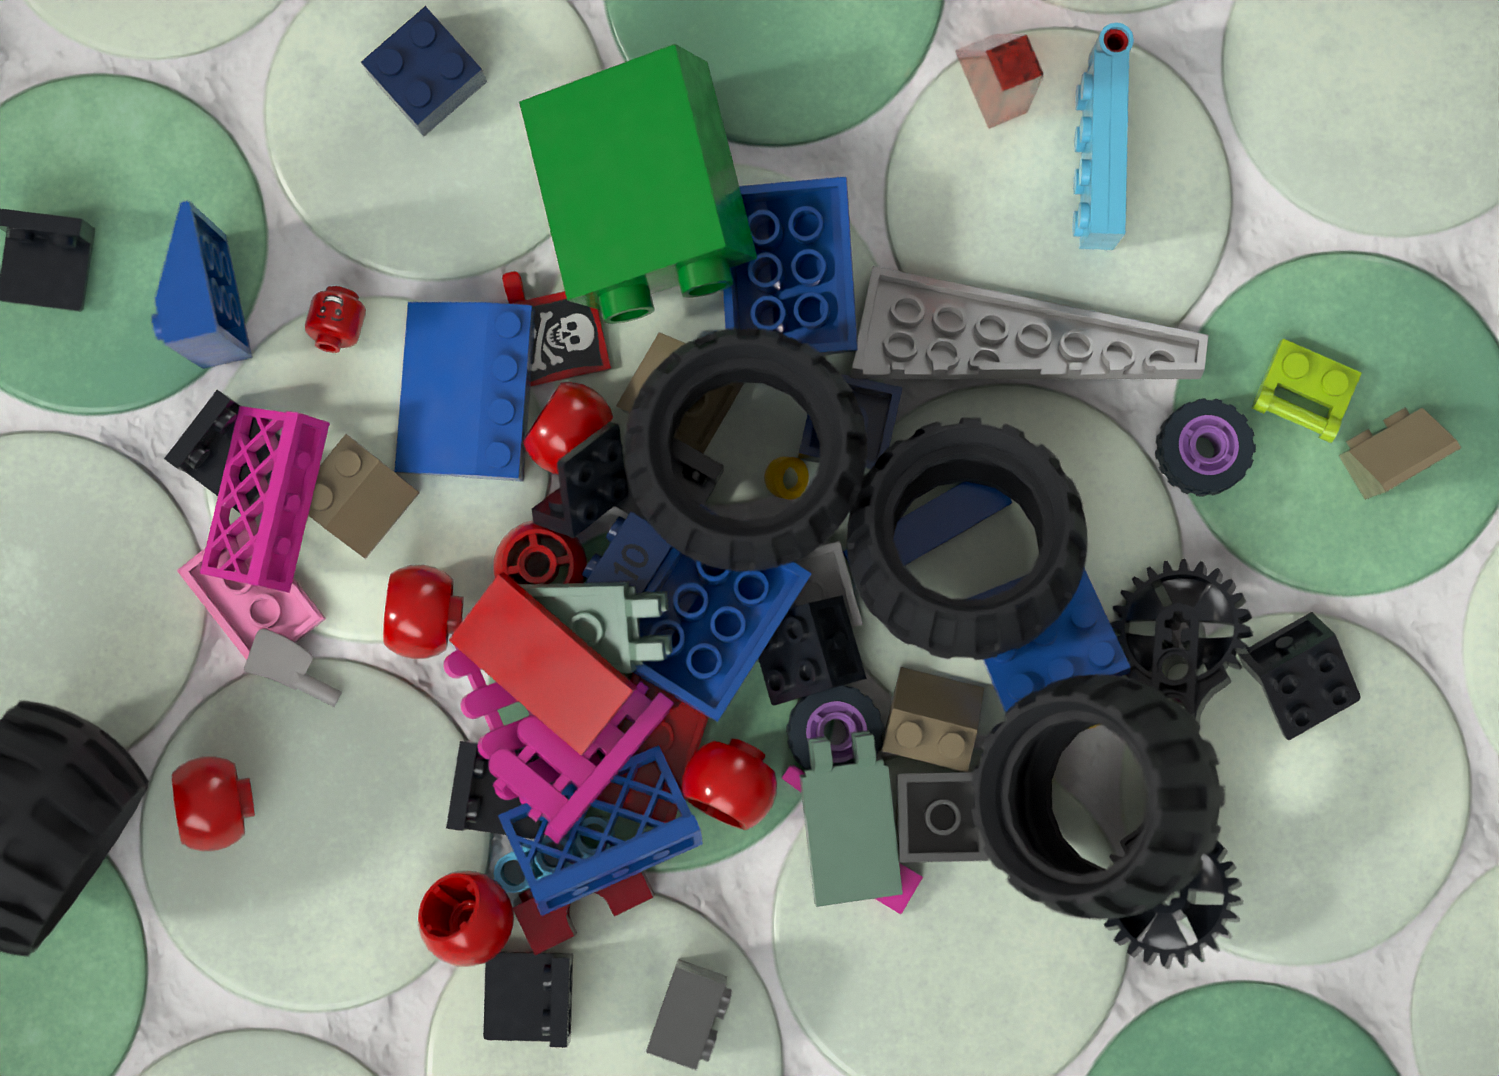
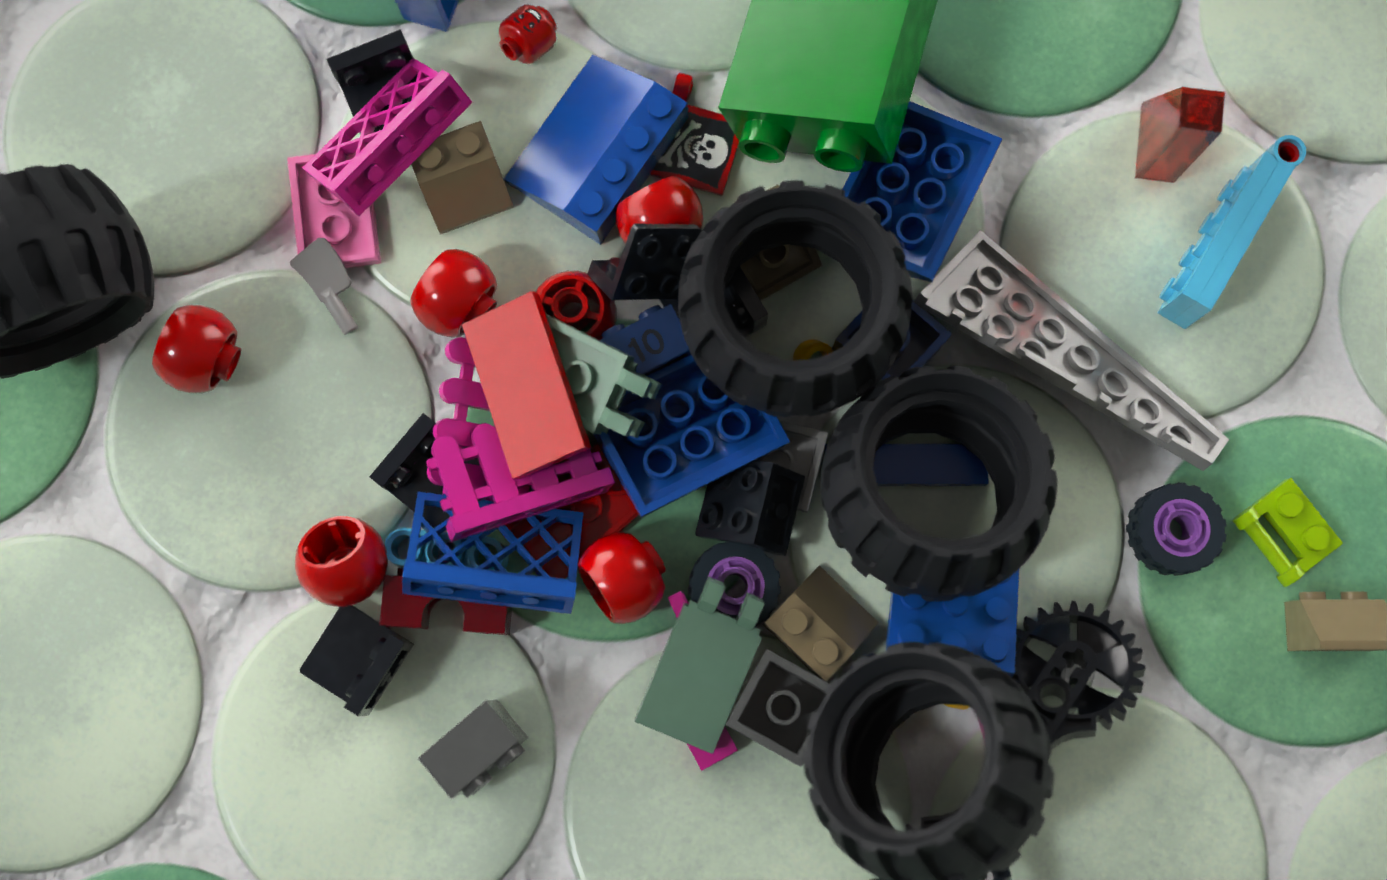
camera: 30 degrees right, 5 degrees down
black bracket [1238,612,1361,740] -> none

